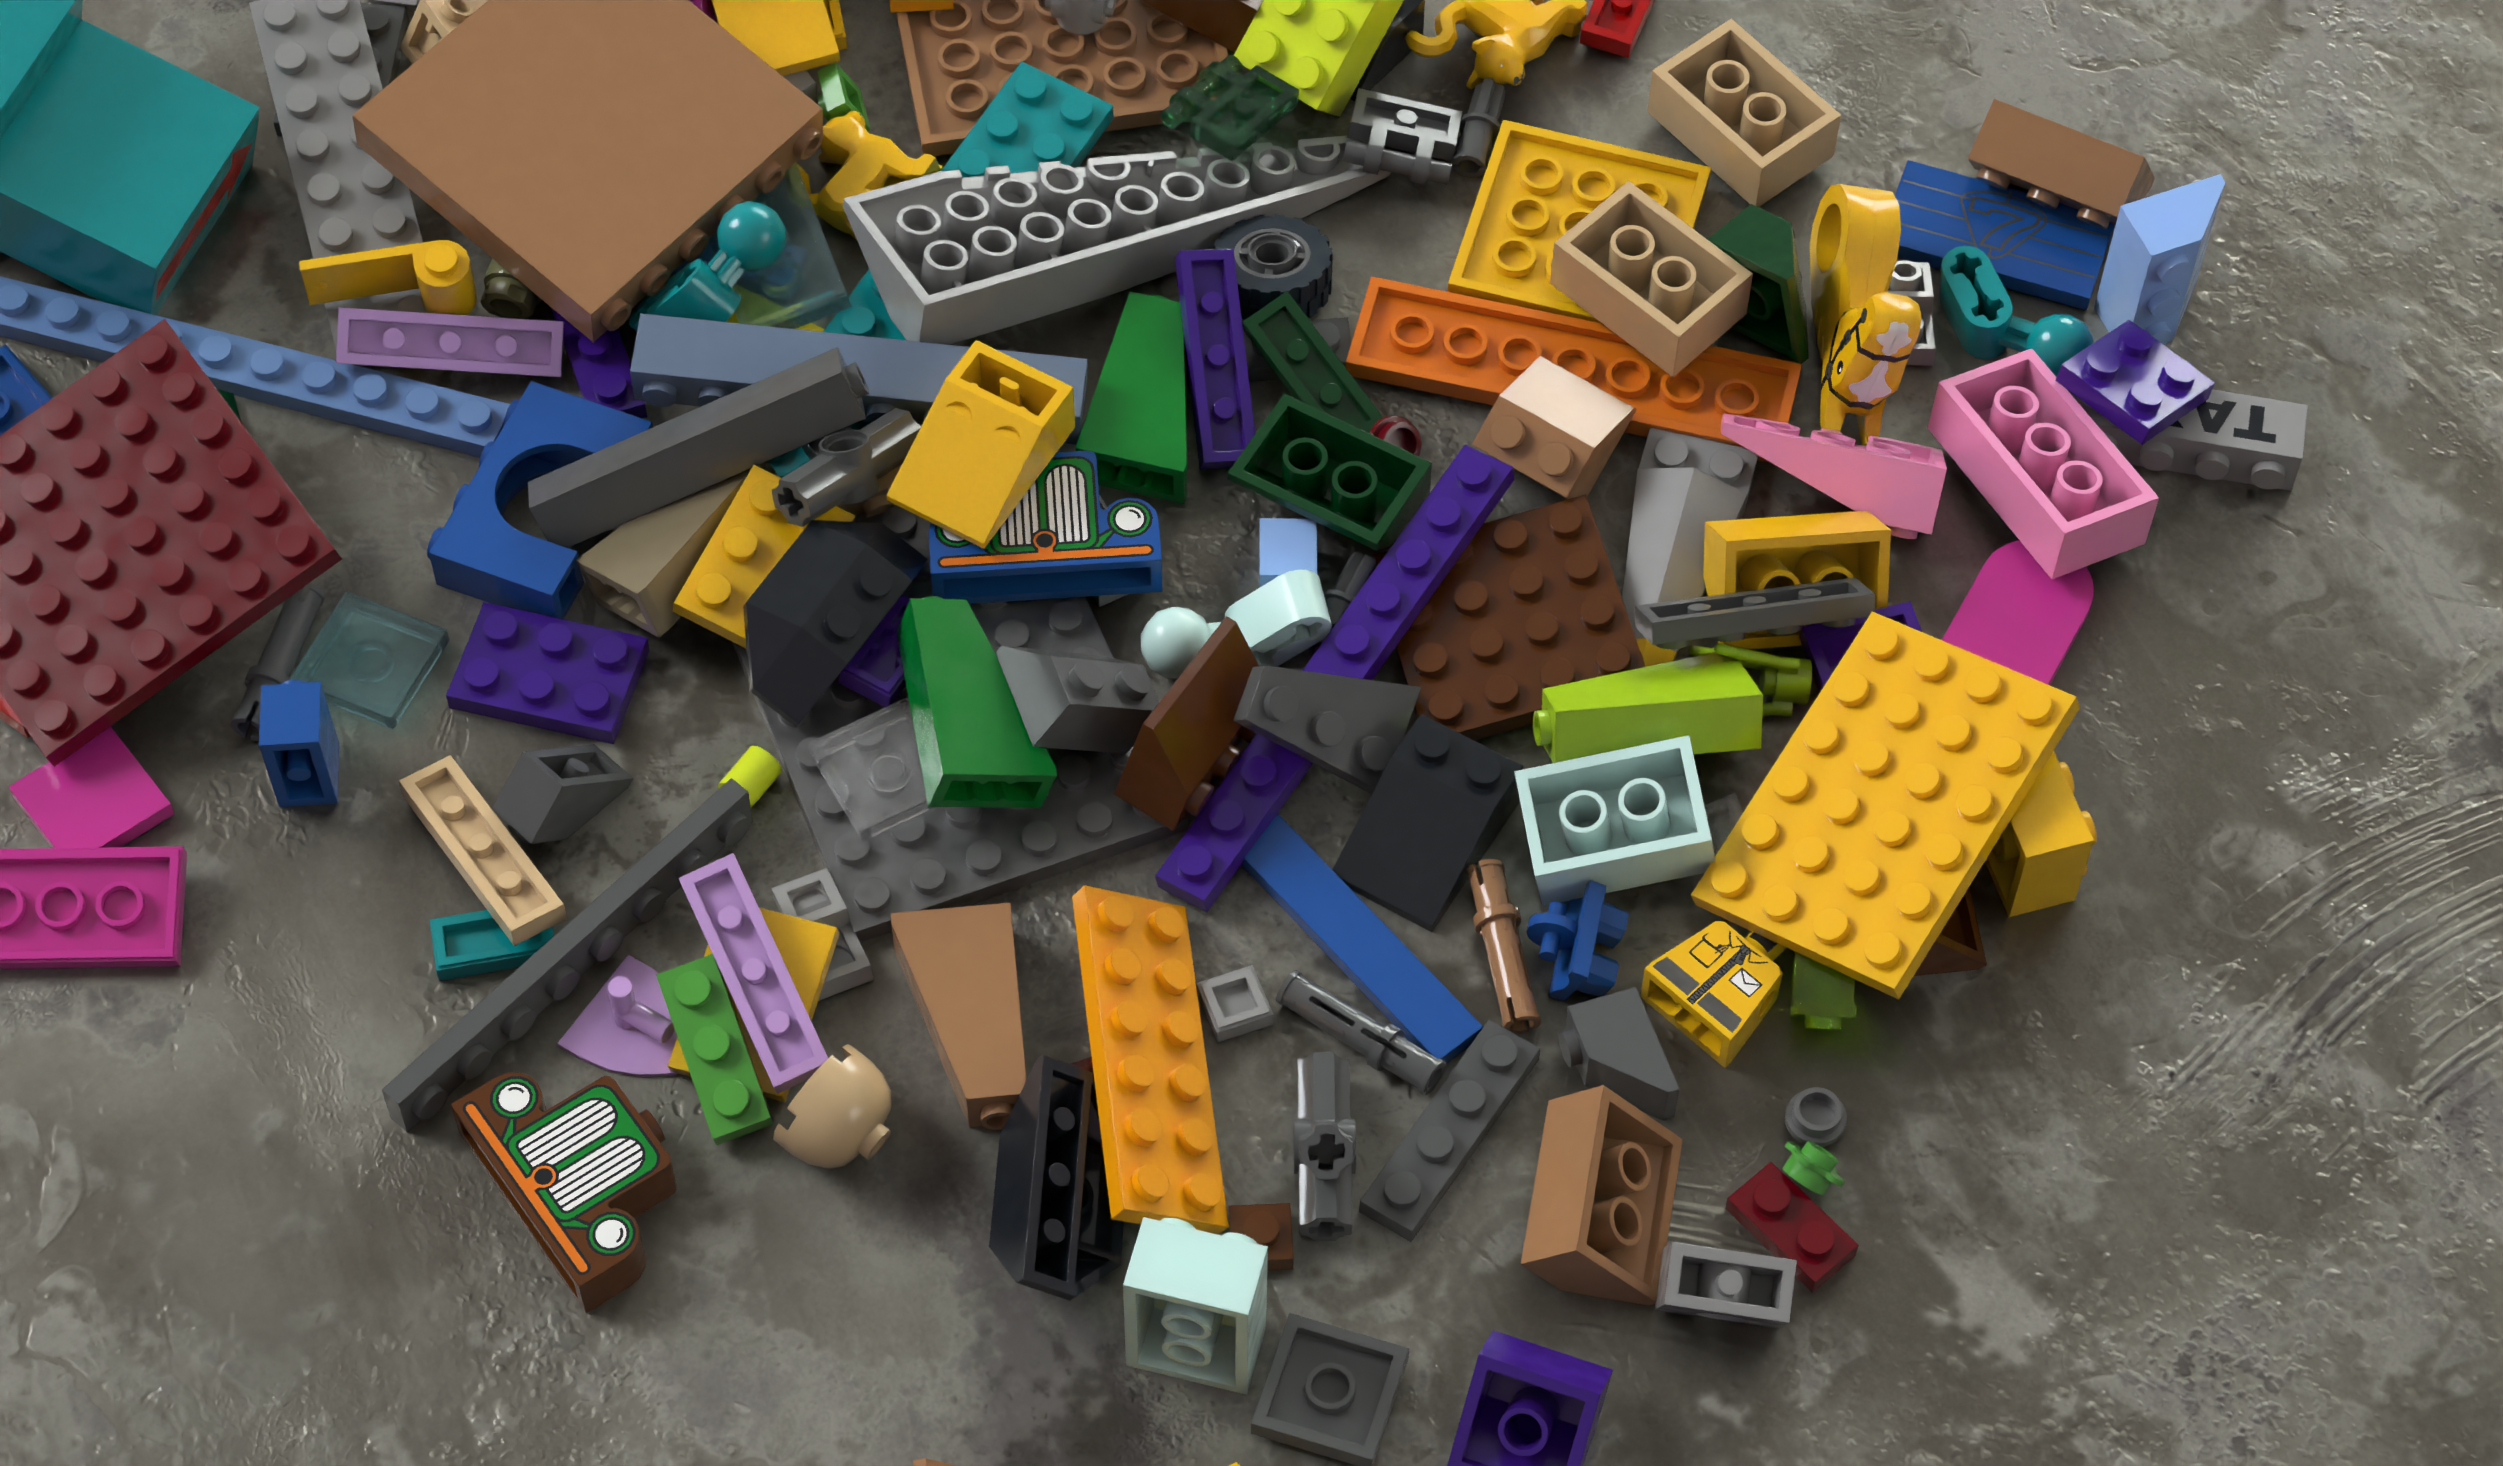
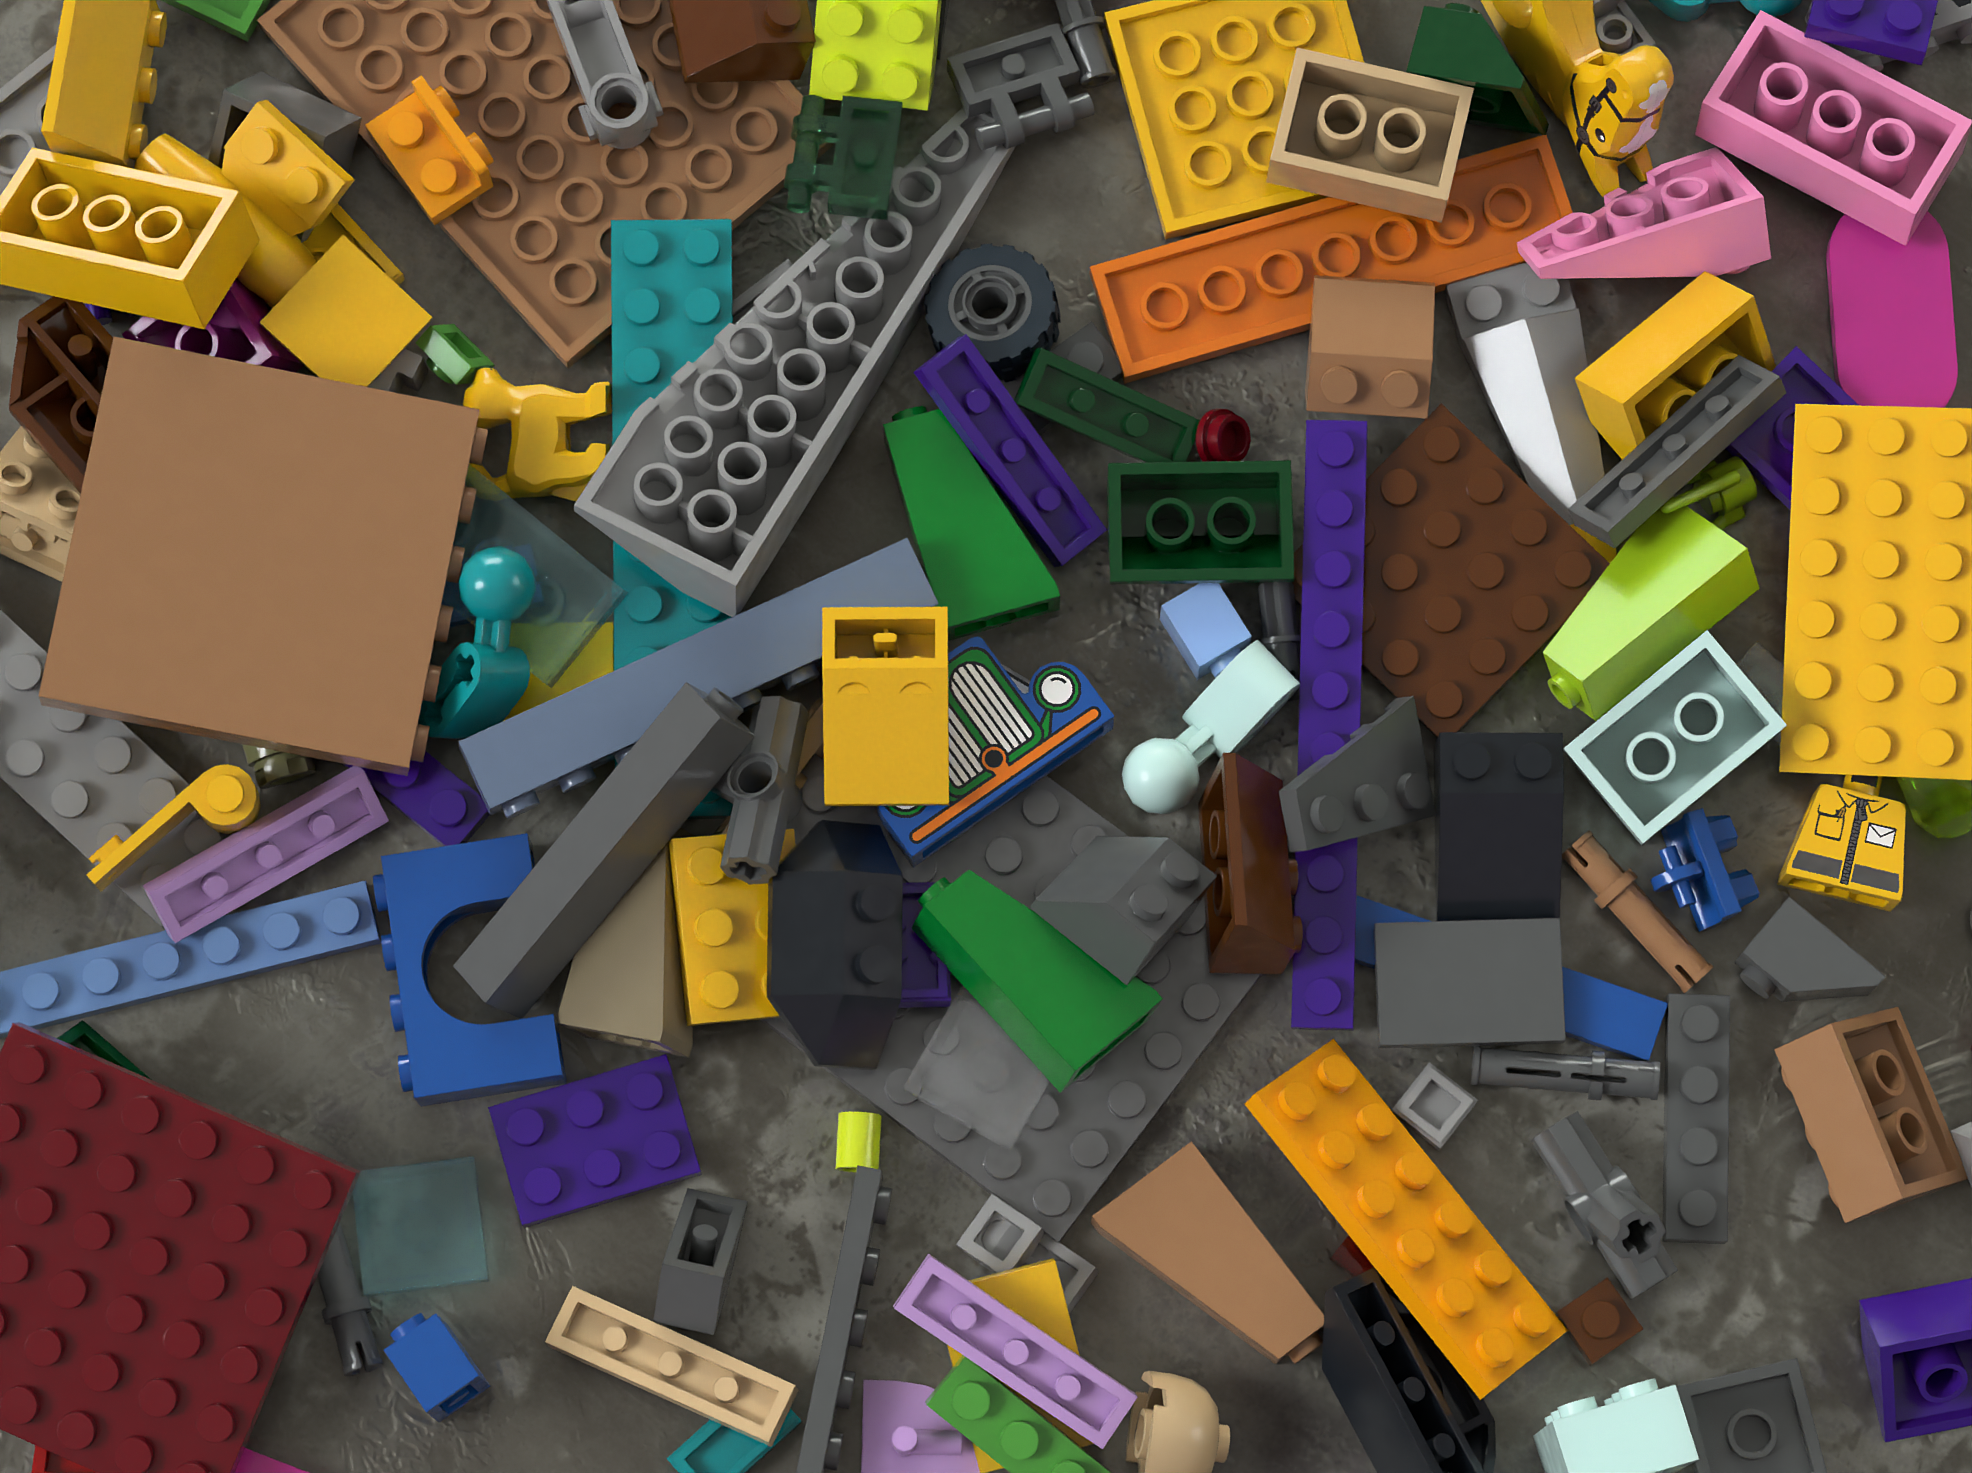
camera: 30 degrees left, 20 degrees up
none -> dark grey tile [1373,918,1566,1048]

